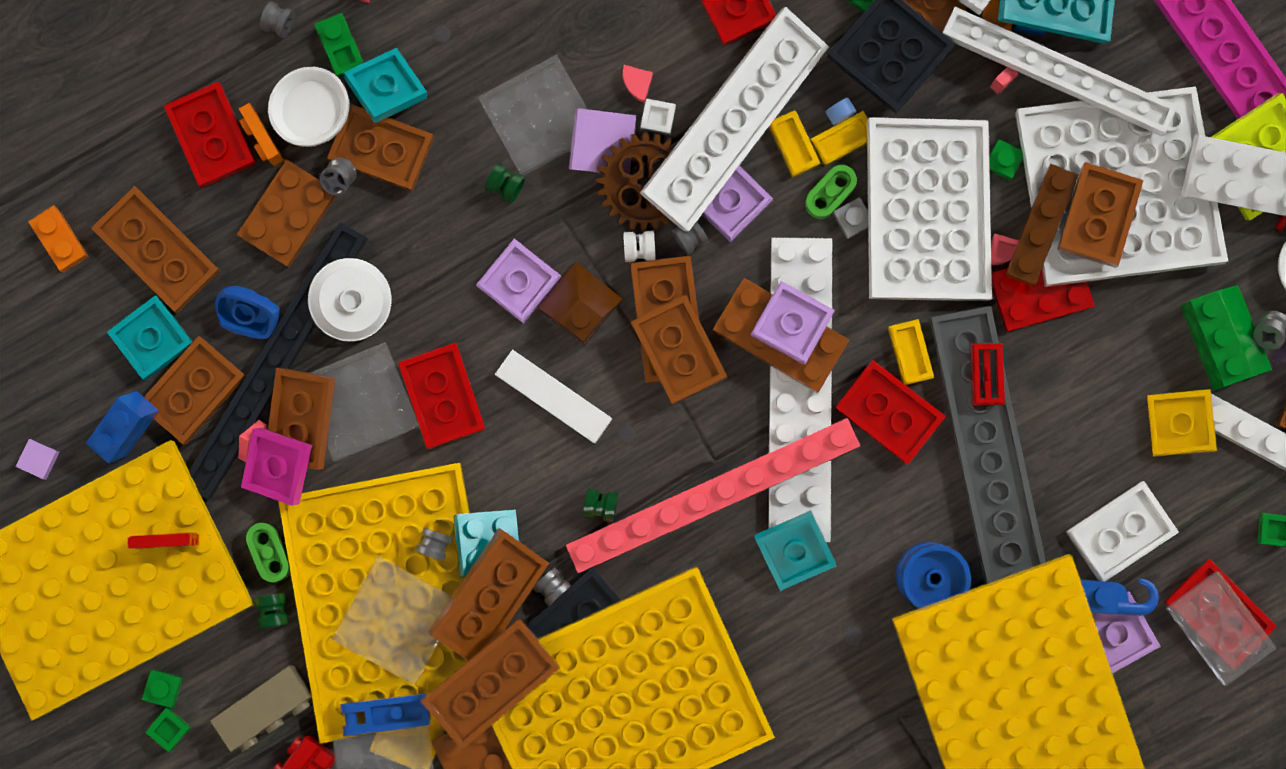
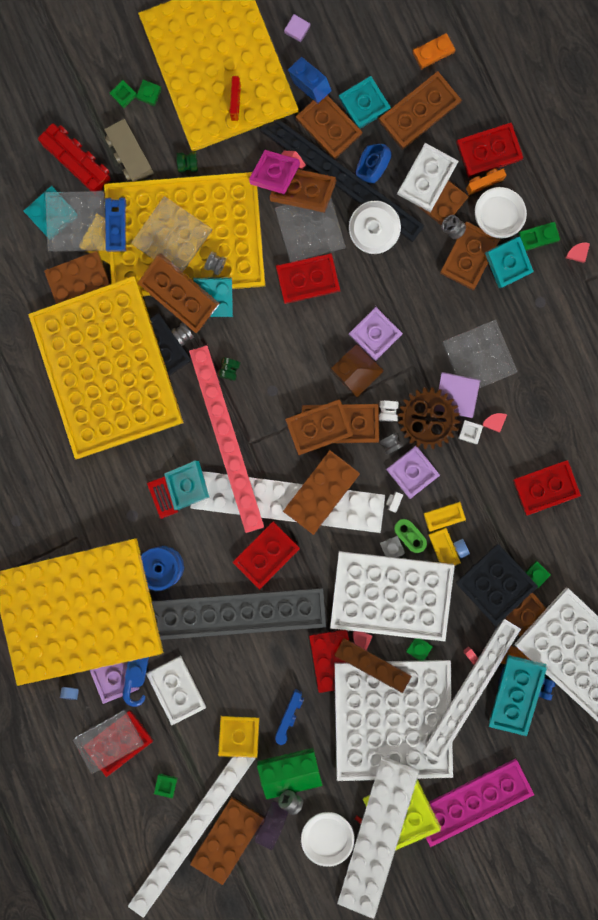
camera: 90 degrees right, 5 degrees up
bright green plate [246,523,290,583] -> none
flat silver wheel [260,2,295,38] -> none
dark orange plate [421,618,560,750] -> none
dark green wheel [484,163,526,204] -> none
white tile [495,349,613,444] -> none
white plate [640,7,829,232] -> none
lavender tile [750,281,835,365] -> none
yellow tile [888,319,934,385] -> none
red tile [970,343,1005,406] -> none
dark orange plate [1057,162,1144,268] -> none
none -> medium blue piece [60,687,79,700]
none -> red tile [147,477,179,519]
none -> blue plate [275,689,304,745]
none -> white plate [386,492,403,513]
none -> white tile [397,143,458,212]

